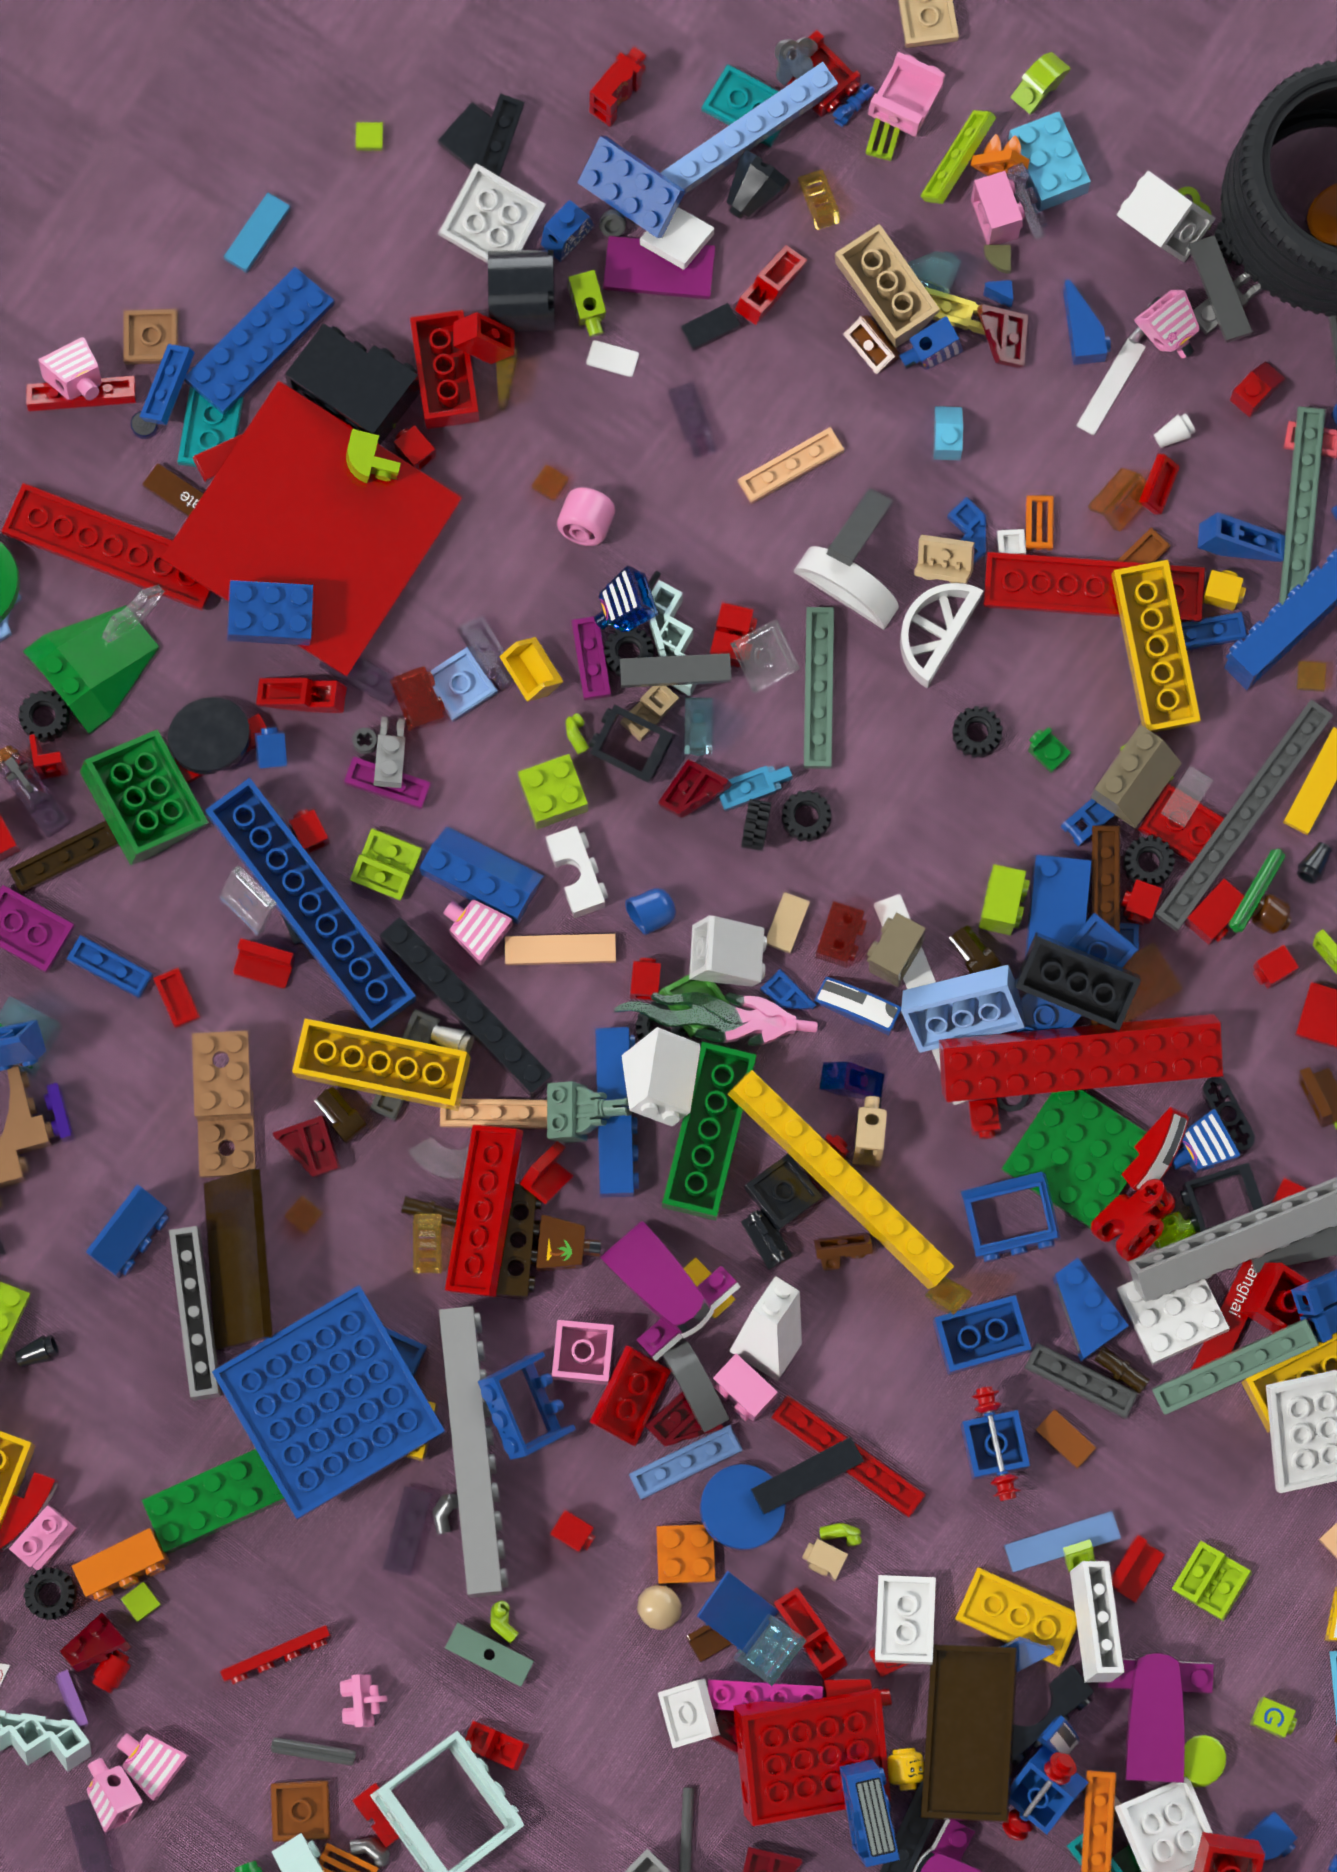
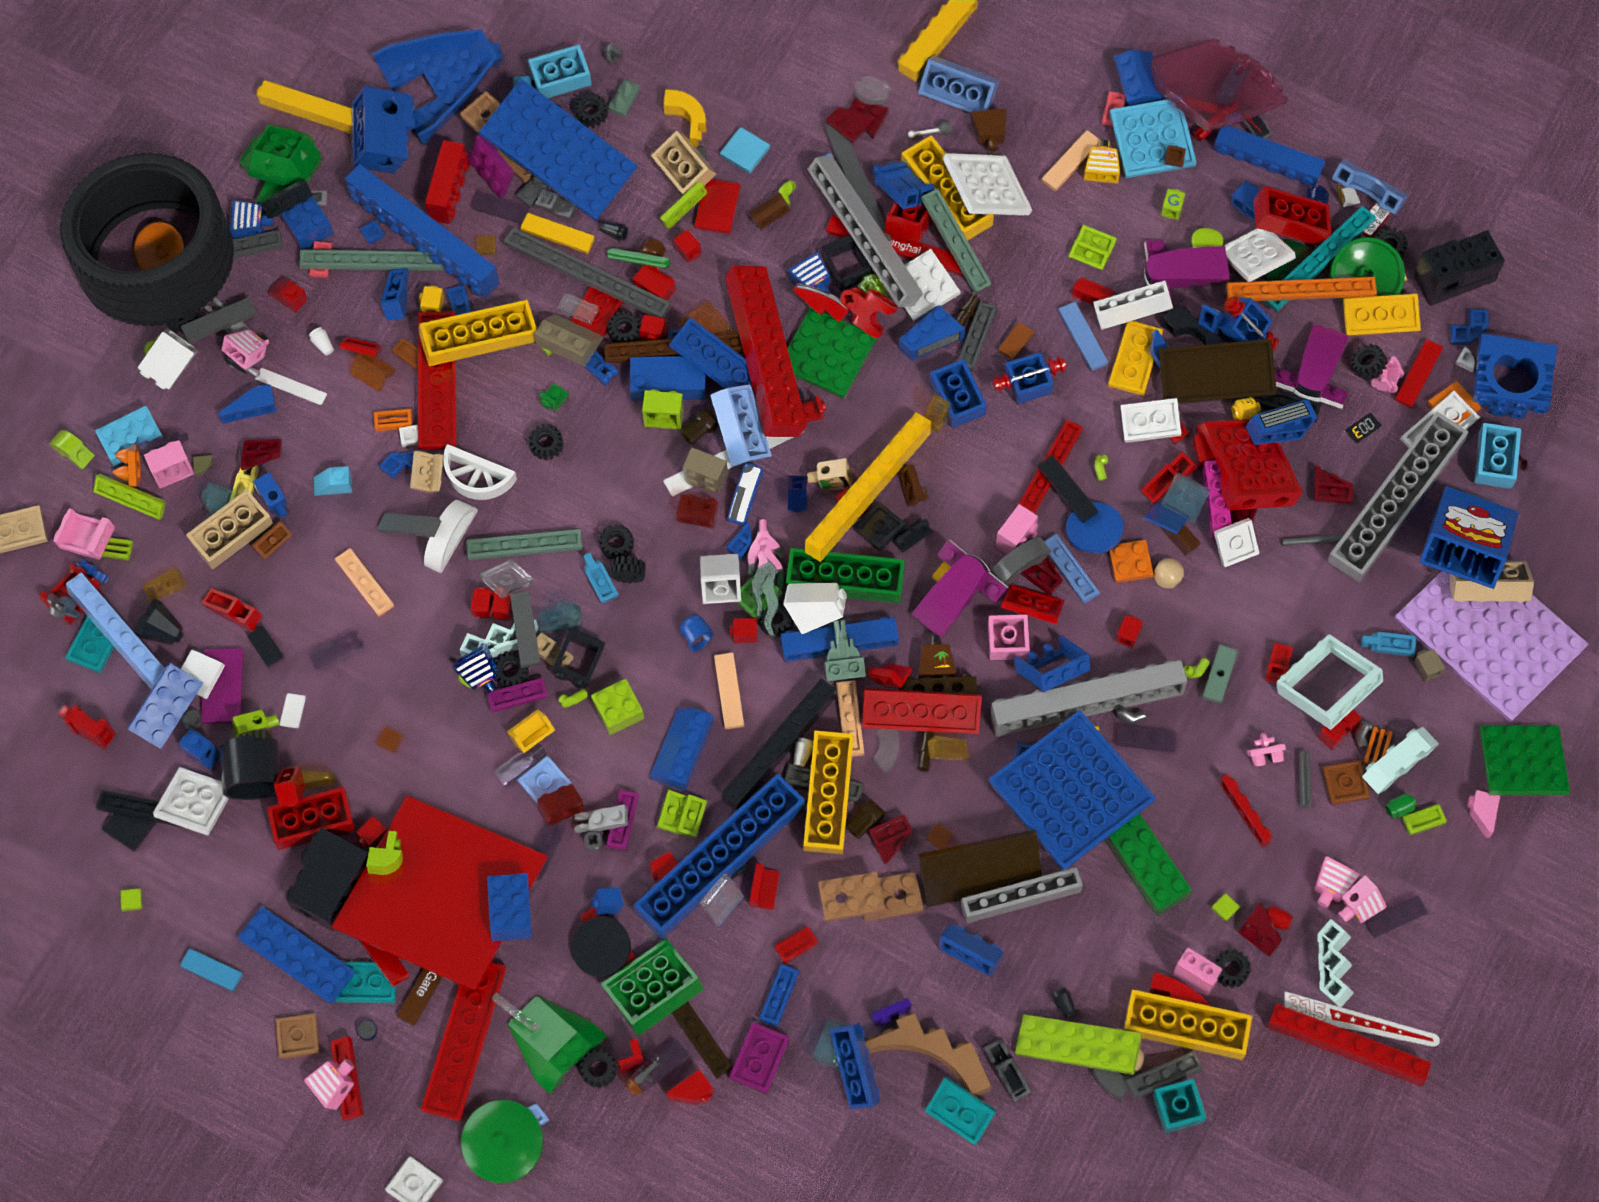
camera: 95 degrees left, 10 degrees down
medium lavender tile [55,1670,88,1729] -> none
orange brick [72,1528,170,1602] -> none
blue plate [139,344,195,425] -> none
red slope [256,678,347,713] -> none
bright pink torso [443,900,513,966] -> none
white arch [546,826,608,918] -> none
bright pink head [557,487,615,546] -> none
dark red wing [658,759,732,818] -> none
white slope [730,1276,802,1381] -> none
tan tile [767,892,810,954] -> none
tan window [802,1539,848,1582] -> none
blue window [960,1172,1061,1262] -> none
blue slope [983,280,1013,308] -> none
black brick [1014,932,1141,1031] -> none
lime tile [1063,1539,1095,1572] -> none
black beam [1202,1077,1255,1152] -> none

